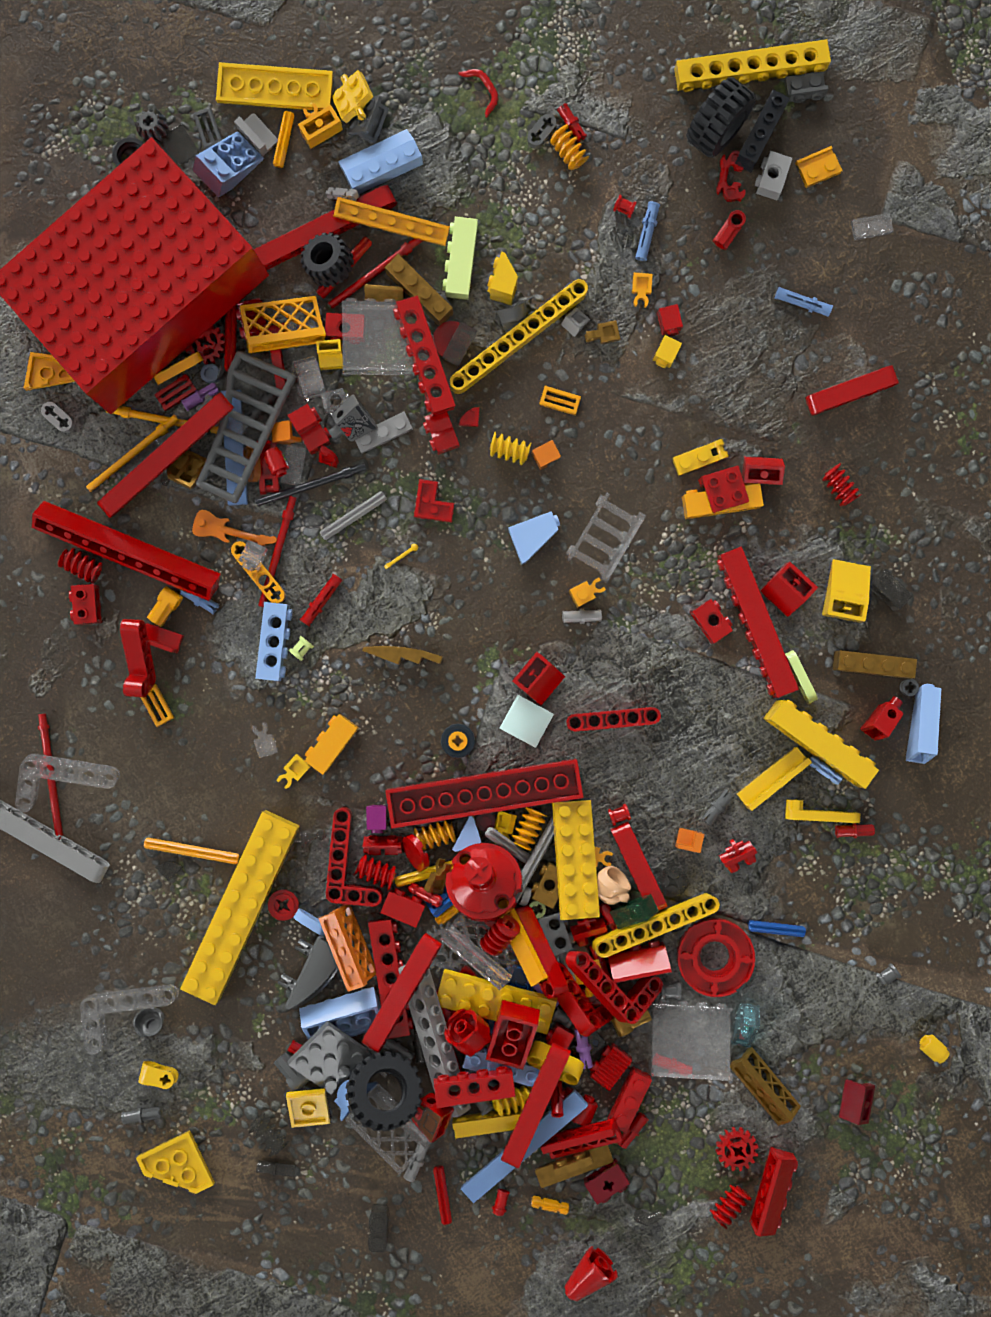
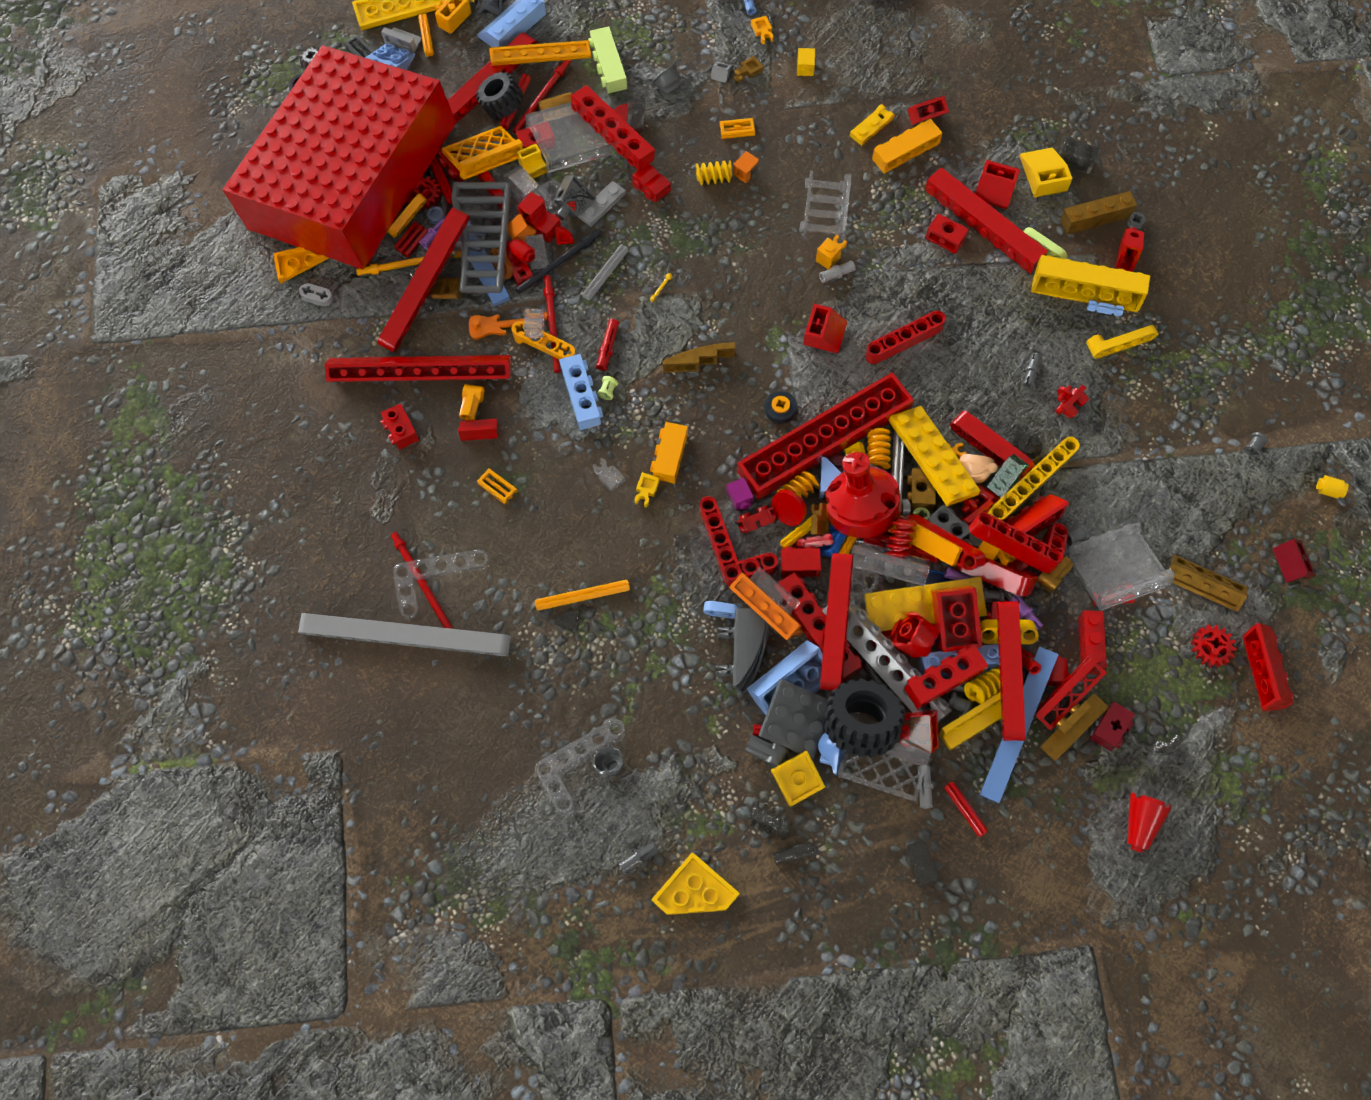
camera: 15 degrees left, 20 degrees down
red piece [58,548,103,584] -> none
light orange bar [86,415,179,492] -> none
red beam [120,619,156,697] -> none
yellow piece [138,1061,179,1089] -> none
medium blue pin [180,590,219,614] -> none
yellow brick [180,810,300,1005] -> none
red gear [268,889,299,921] -> none
light grey axle [326,187,359,201] -> none
red piece [354,854,396,890] -> none
pearl gold brick [385,254,453,326] -> none
red tile [414,479,454,523] -> none
yellow beam [450,279,588,394] -> none
red tile [459,407,480,427] -> none
yellow slope [487,251,518,306] -> none
red pin [492,1188,510,1216] -> none
light aqua slope [500,695,554,748] -> none
light blue slope [508,511,560,565] -> none
light orange axle [531,1196,569,1215] -> none
red brick [589,1043,633,1091] -> none
red bush [608,804,631,826] -> none
red axle [617,1112,649,1149] -> none
red brick [657,304,683,336] -> none
orange panel [675,828,704,853] -> none
red piece [677,918,755,997] -> none
red bracket [698,465,749,513] -> none
red piece [710,1184,752,1229] -> none
clear light blue slope [731,1003,760,1047] -> none
yellow fence [736,747,812,811] -> none
blue axle [748,920,806,937] -> none
red beam [805,365,899,416] -> none
red piece [822,463,862,507] -> none
red axle [835,823,875,838] -> none
light blue slope [906,684,941,764] -> none
none -> clear plate [750,568,800,615]

